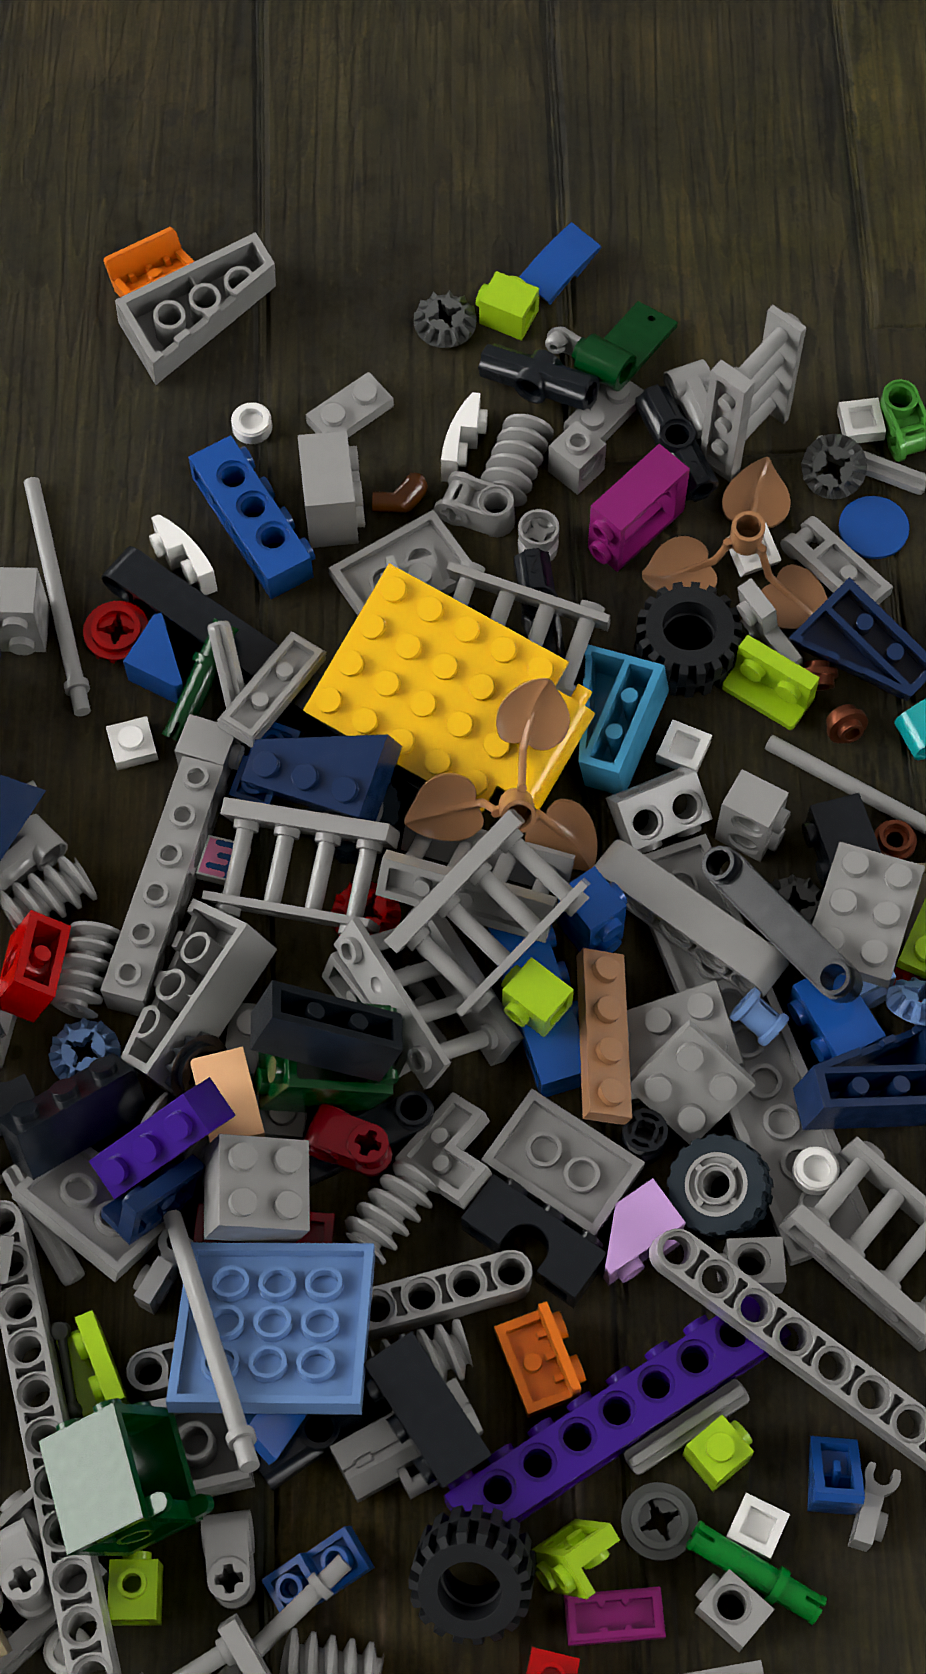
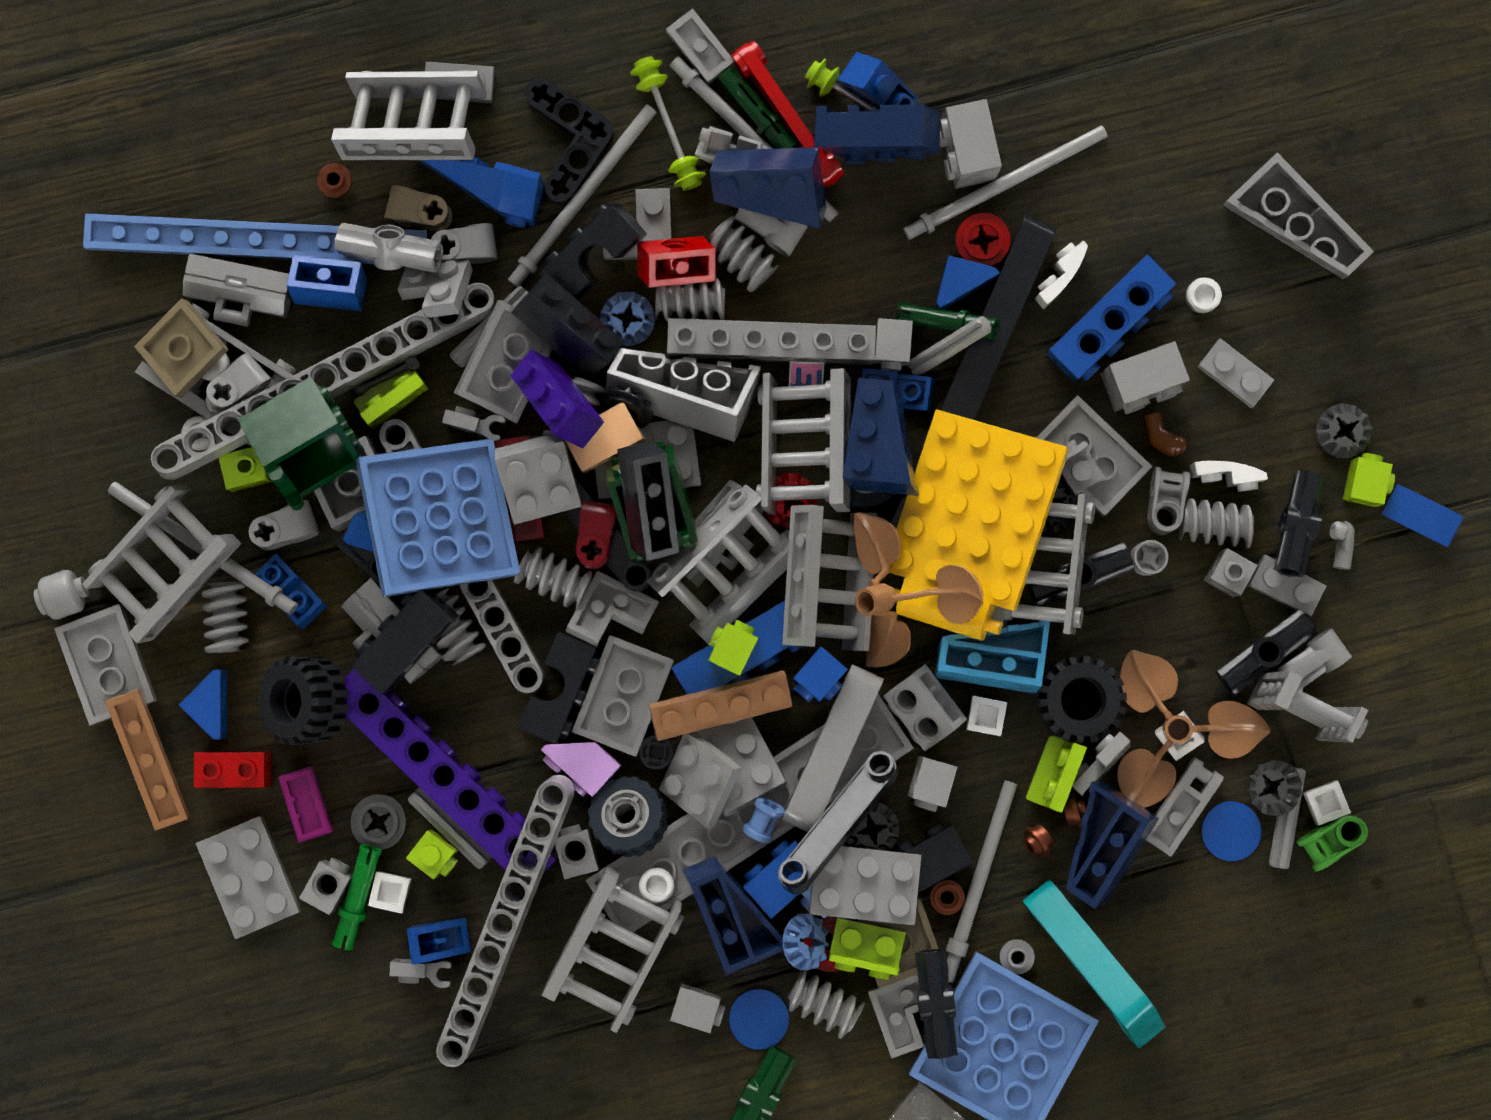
camera: 75 degrees right, 20 degrees up
dark blue bracket [101,1154,206,1245] -> none
orange bracket [103,227,195,297] -> none
white plate [106,716,158,771] -> none
light grey bar [163,1210,260,1473] -> none
light grey tile [217,631,326,748] -> none
light grey fence [384,809,591,1016] -> none
orange bracket [494,1301,586,1418] -> none
lime bracket [532,1519,620,1599] -> none
dark green door [572,301,678,392] -> none
magenta window [588,444,690,572] -> none

